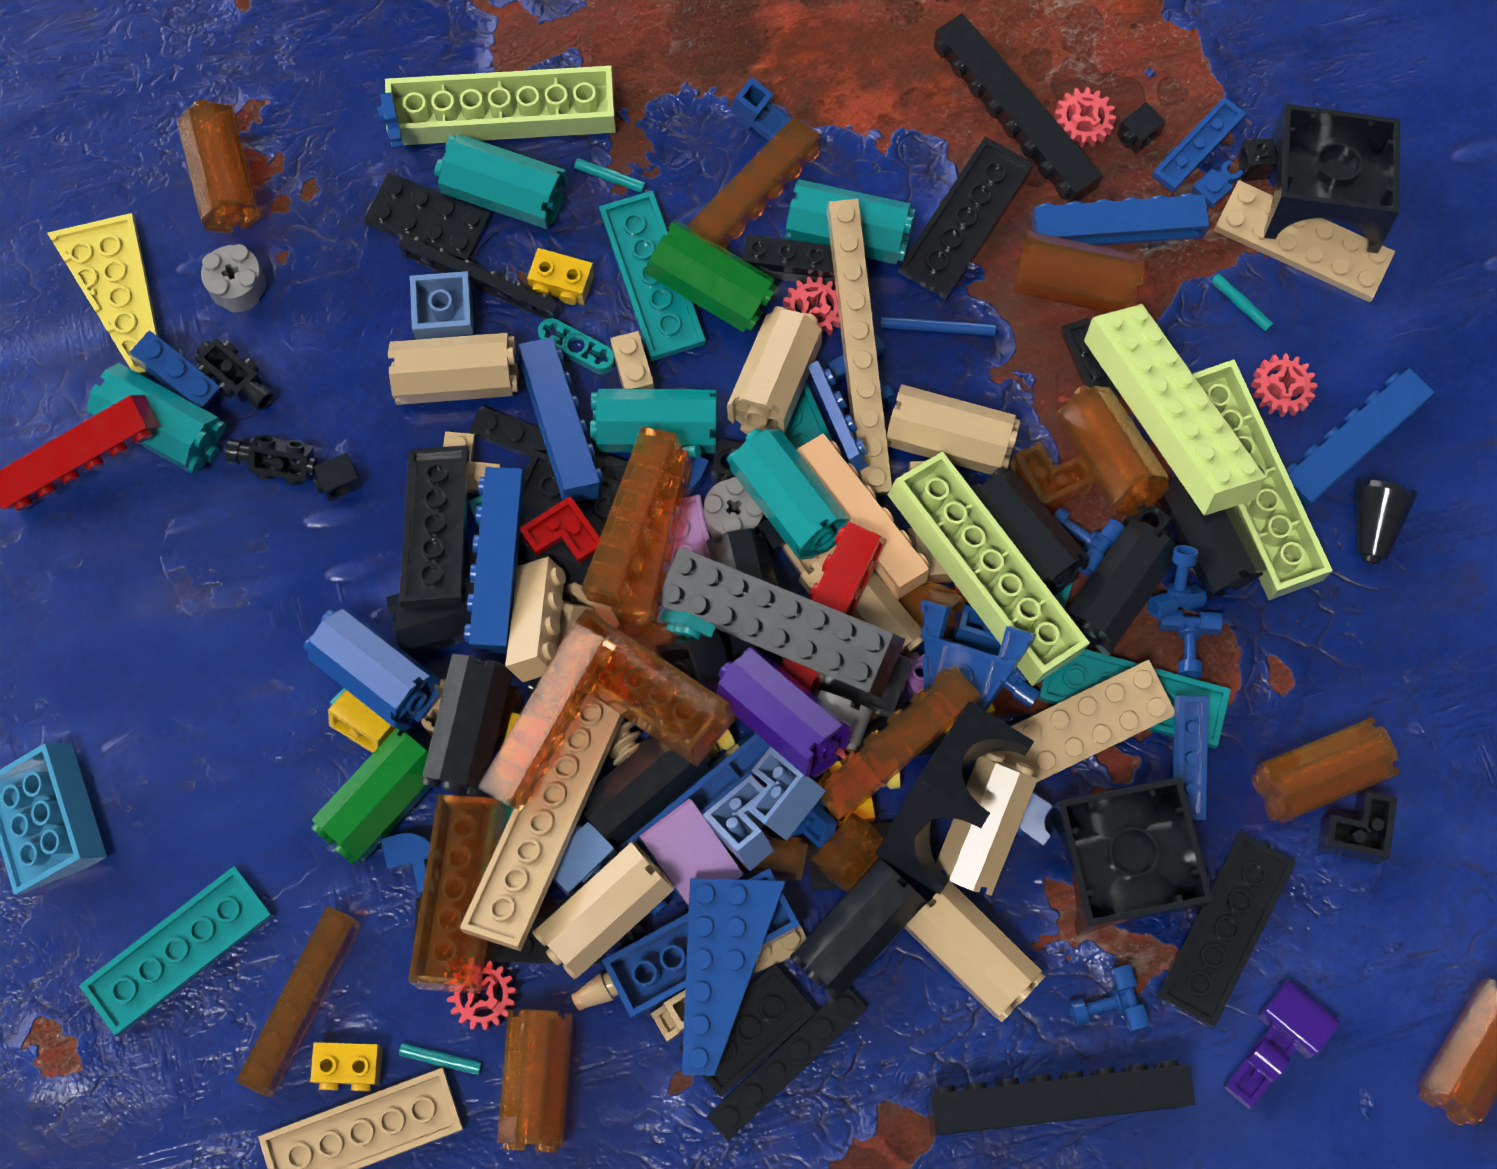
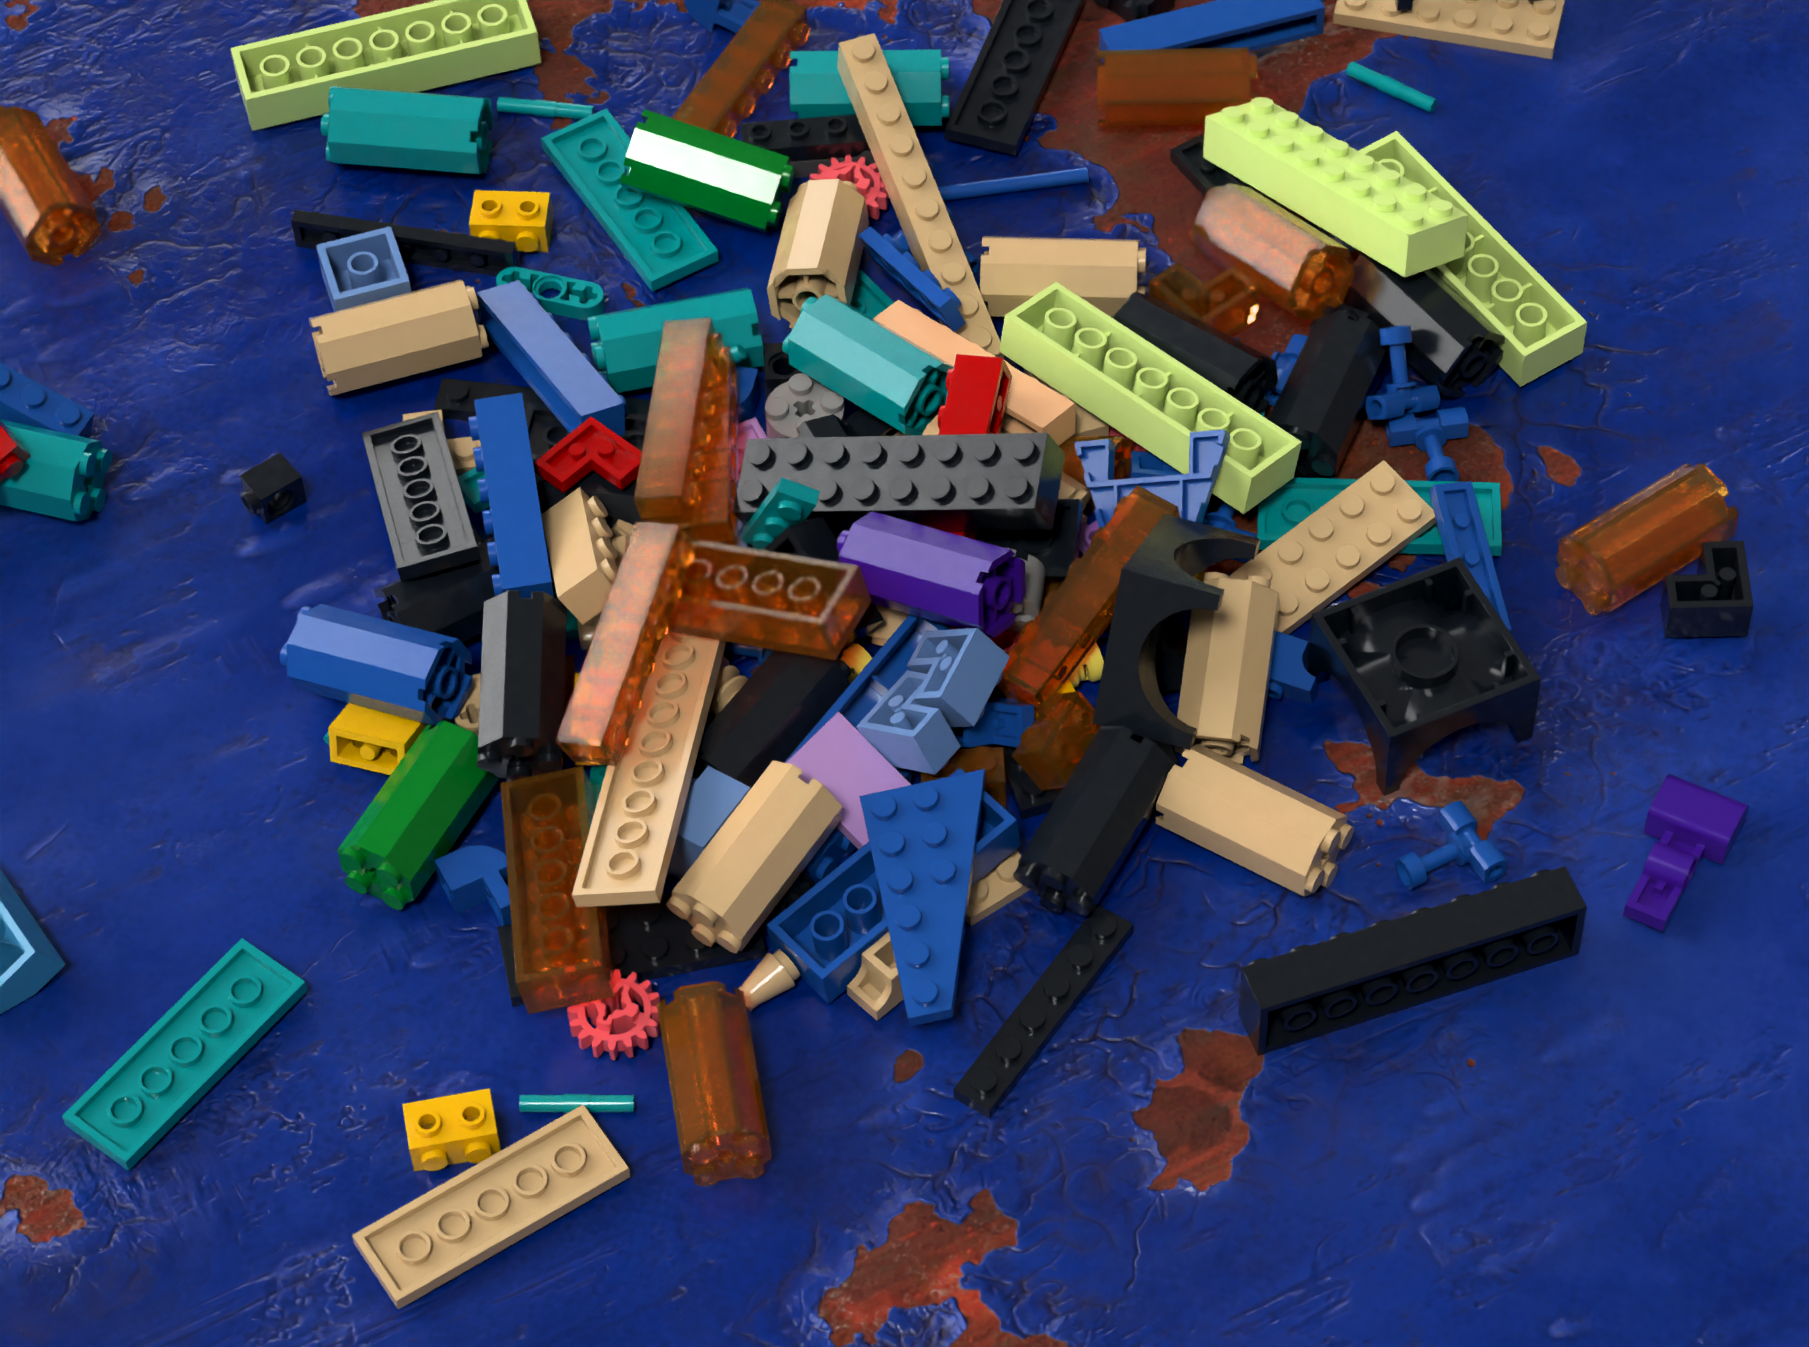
camera: 10 degrees left, 20 degrees down
black brick [195,338,274,411] -> none
light grey brick [201,244,267,312] -> none
black brick [225,435,318,485] -> none
clear orange brick [235,906,361,1097] -> none
black plate [364,173,492,261] -> none
blue plate [377,92,404,149] -> none
tan brick [610,331,654,389] -> none
black plate [679,964,817,1098] -> none
black plate [1156,832,1296,1028] -> none
coral gear [1251,353,1317,417] -> none
blue brick [1286,368,1435,510] -> none
black cone [1355,480,1417,564] -> none

